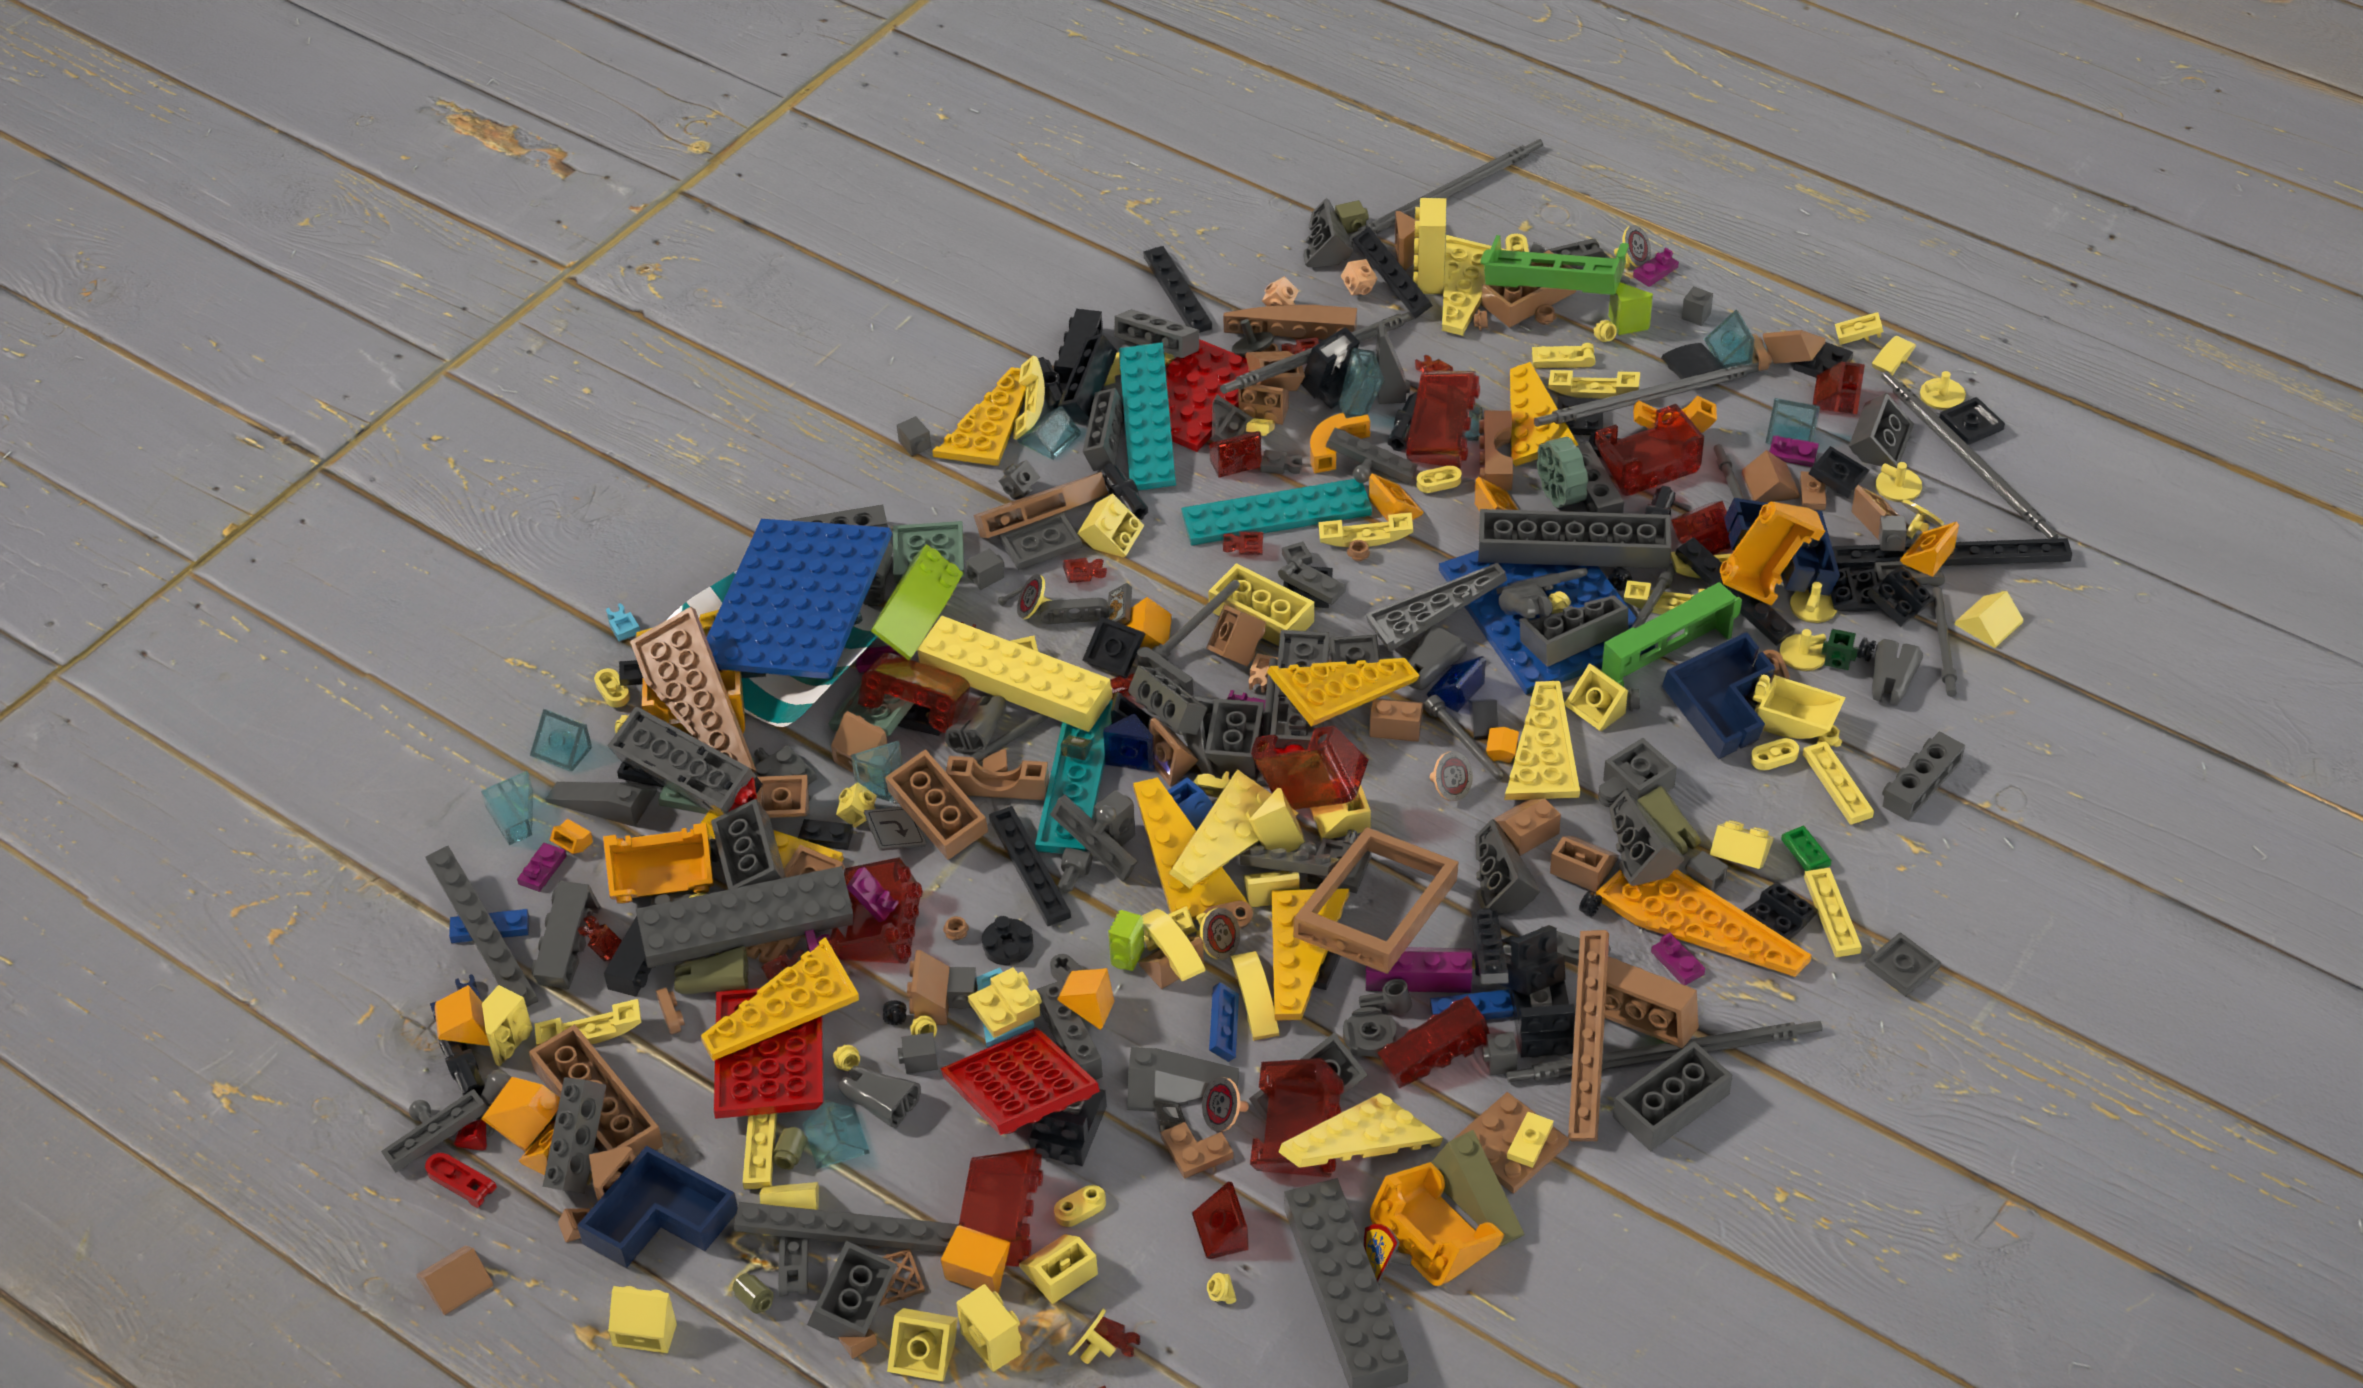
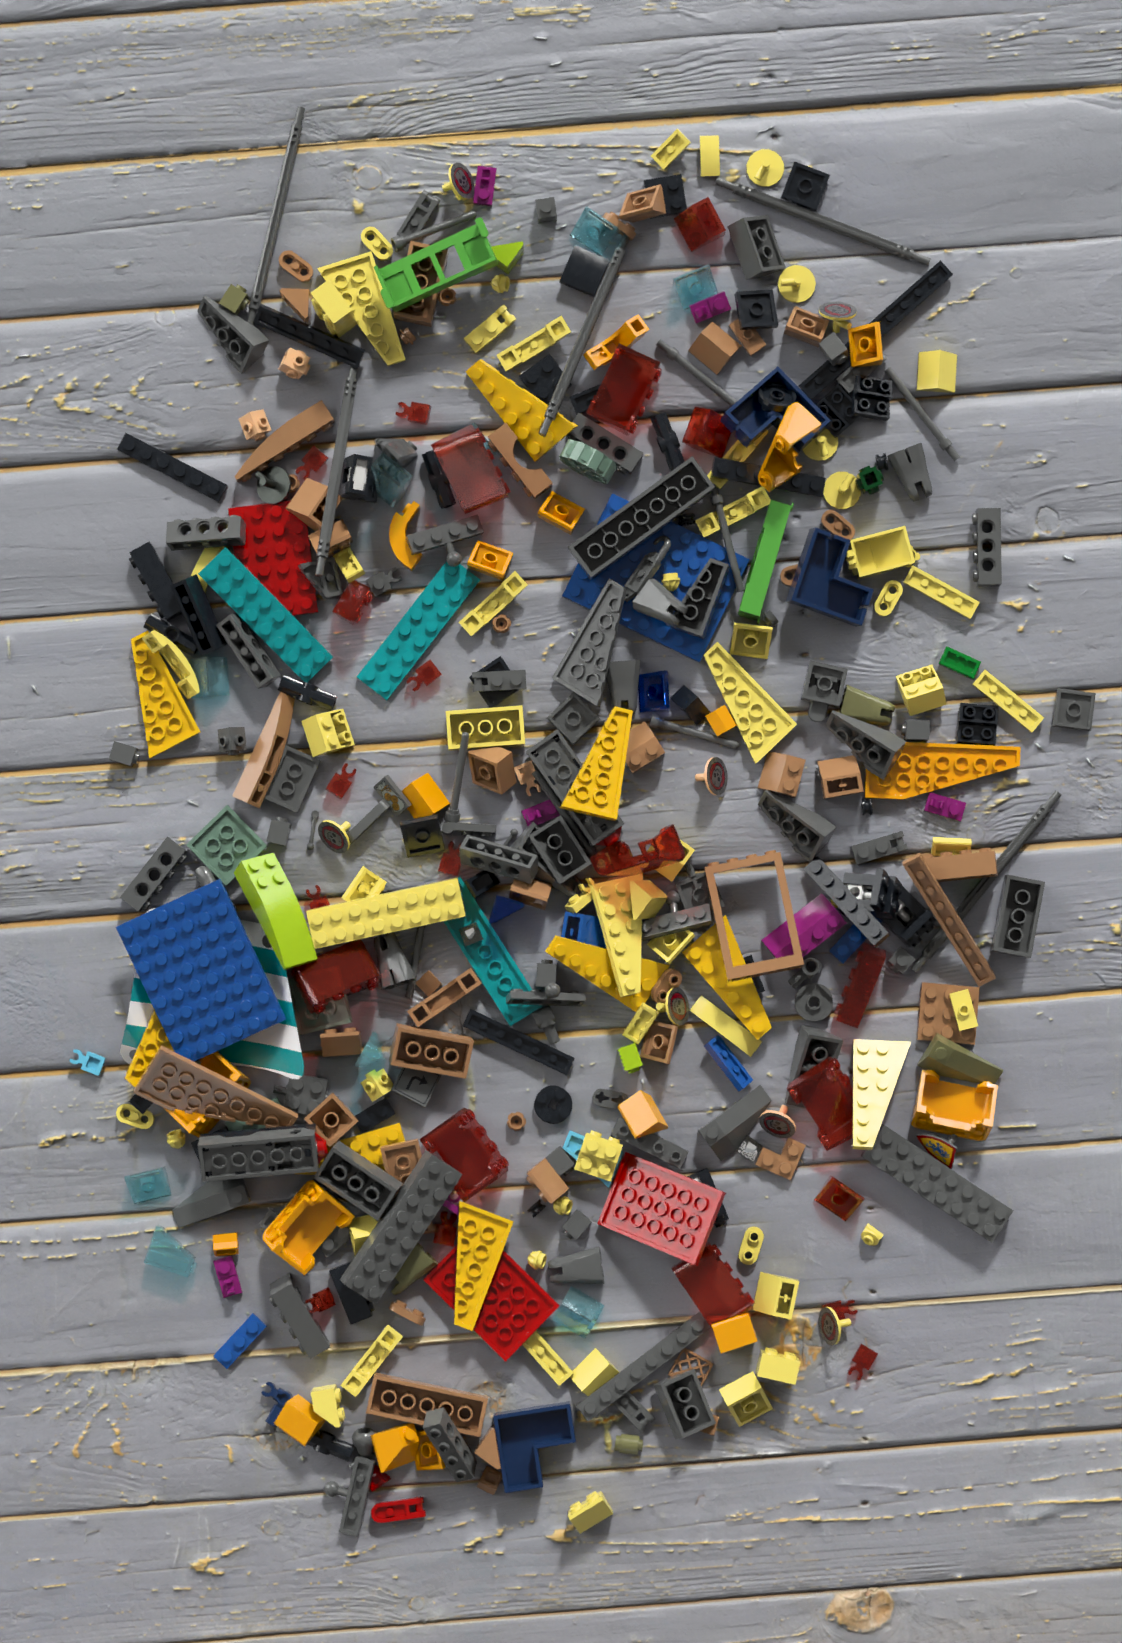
camera: 40 degrees left, 40 degrees up
medium nougat slope [416,1245,494,1315] -> none
dark grey plate [425,845,538,1007] -> none
olive brick [773,1127,808,1170] -> none
magenta plate [847,867,899,922] -> none
light yellow slope [1142,909,1205,982] -> none
dark grey plate [1282,541,1312,565] -> none
light yellow plate [1417,466,1462,493] -> none

